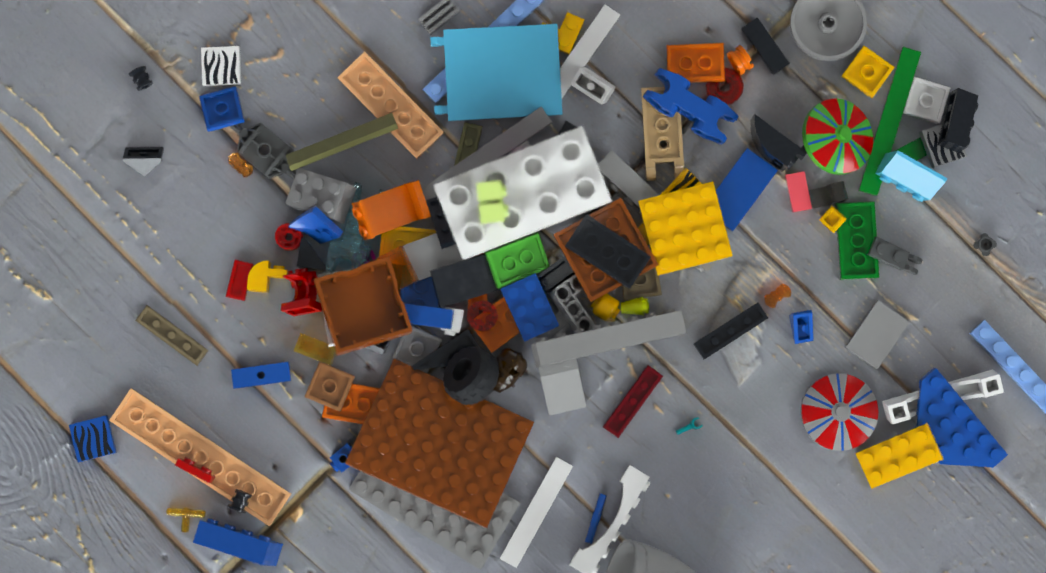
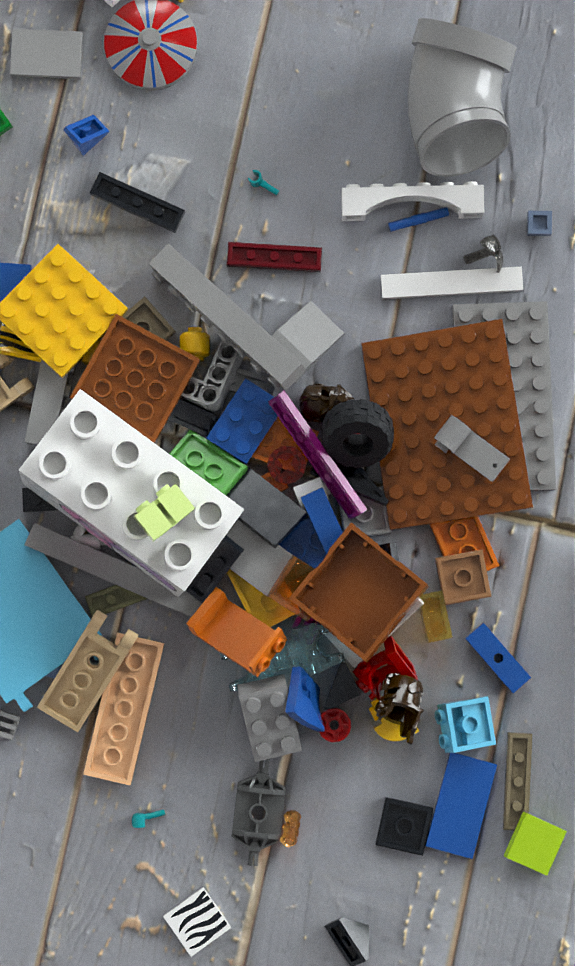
camera: 125 degrees left, 0 degrees up
blue tile [199,86,245,132] -> none
red tile [225,260,254,301] -> none
olive tile [286,113,398,171] -> none
blue brick [330,443,352,473] -> none
black plate [565,214,651,289] -> none
neon yellow cone [621,297,649,316] -> none
clear orange piece [764,283,792,308] -> none
none -> tan hinge [37,610,139,732]
none -> teal hand [132,809,165,828]
none -> magenta tile [268,391,367,520]
none -> dark brown helmet [375,673,424,745]
none -> black tile [375,796,433,856]
none -> blue tile [425,753,497,859]
none -> light grey door [434,415,510,482]
none -> medium azure plate [435,696,496,753]
none -> clear smoke plant [463,234,504,273]
none -> lime tile [503,811,567,876]

